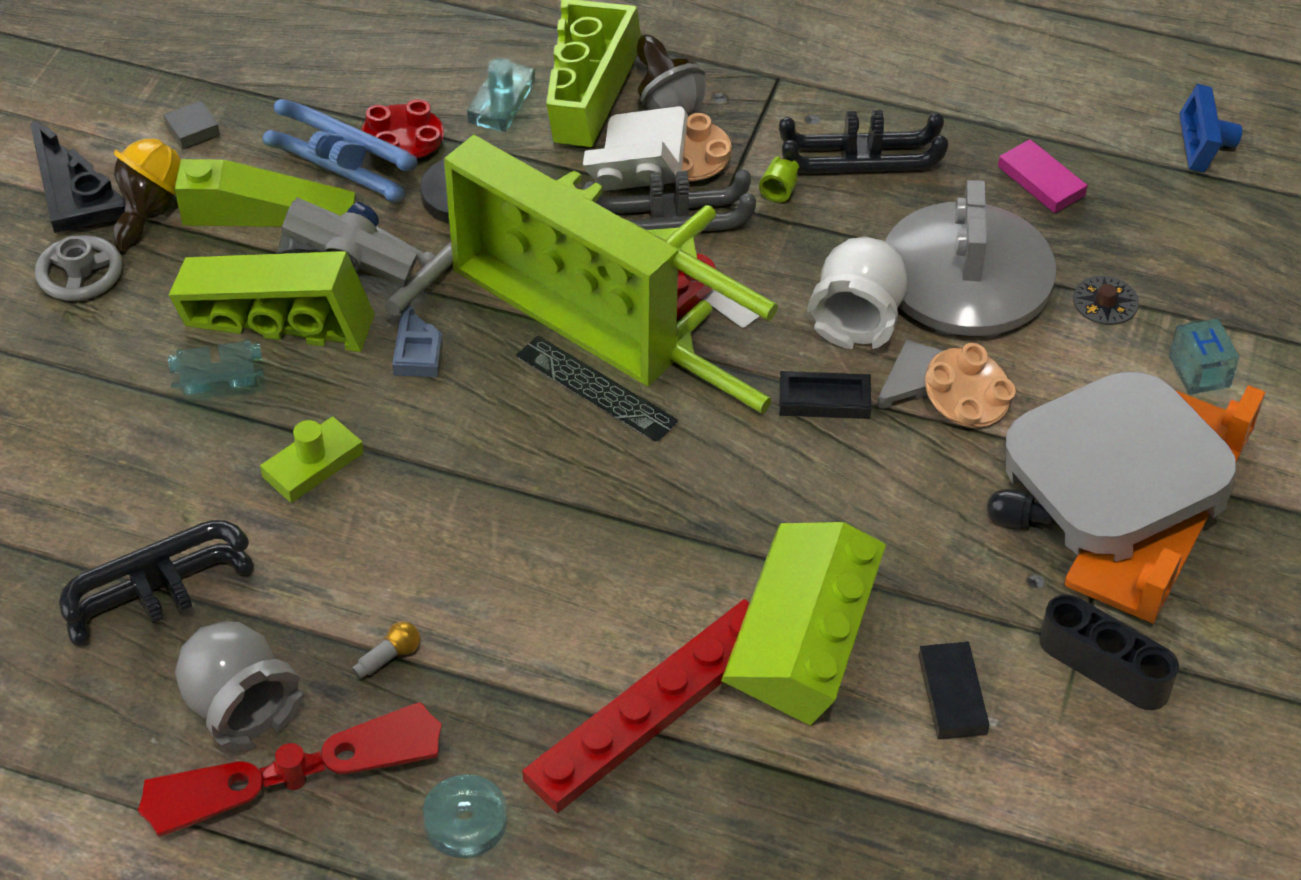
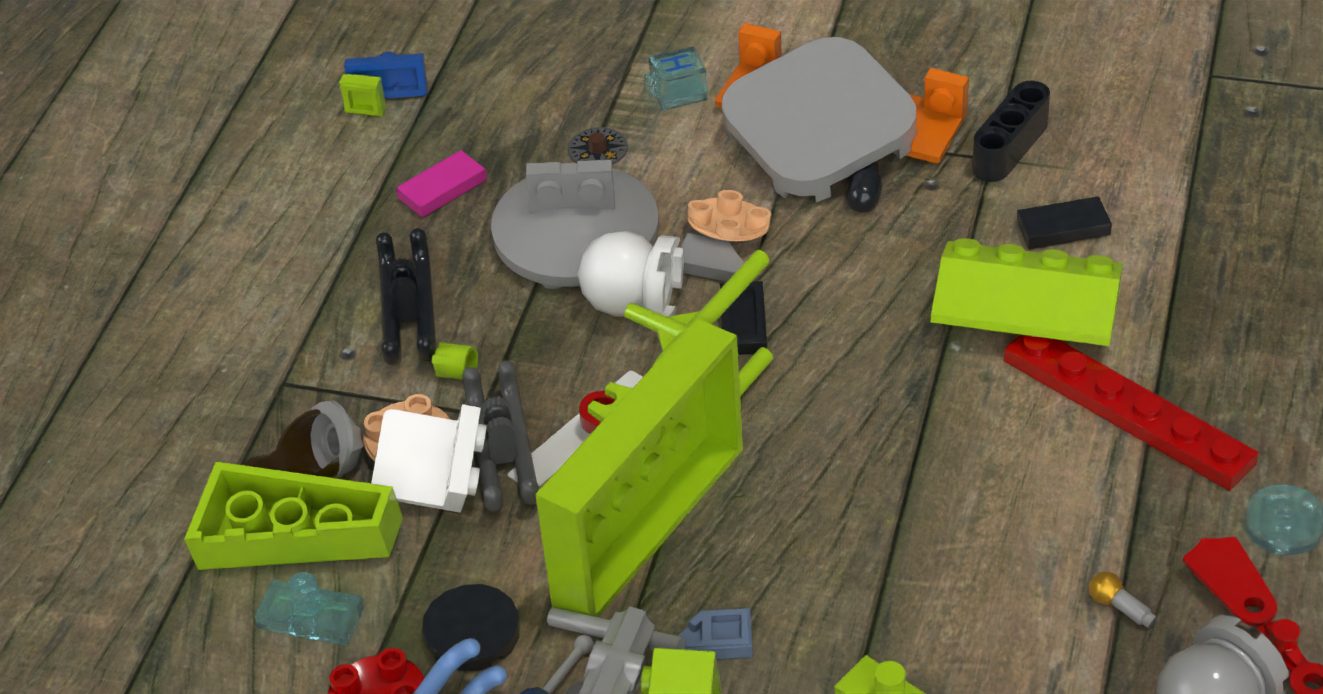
camera: 90 degrees left, 5 degrees down
black sticker [516,336,678,442] -> none
none -> lime tile [339,74,386,116]

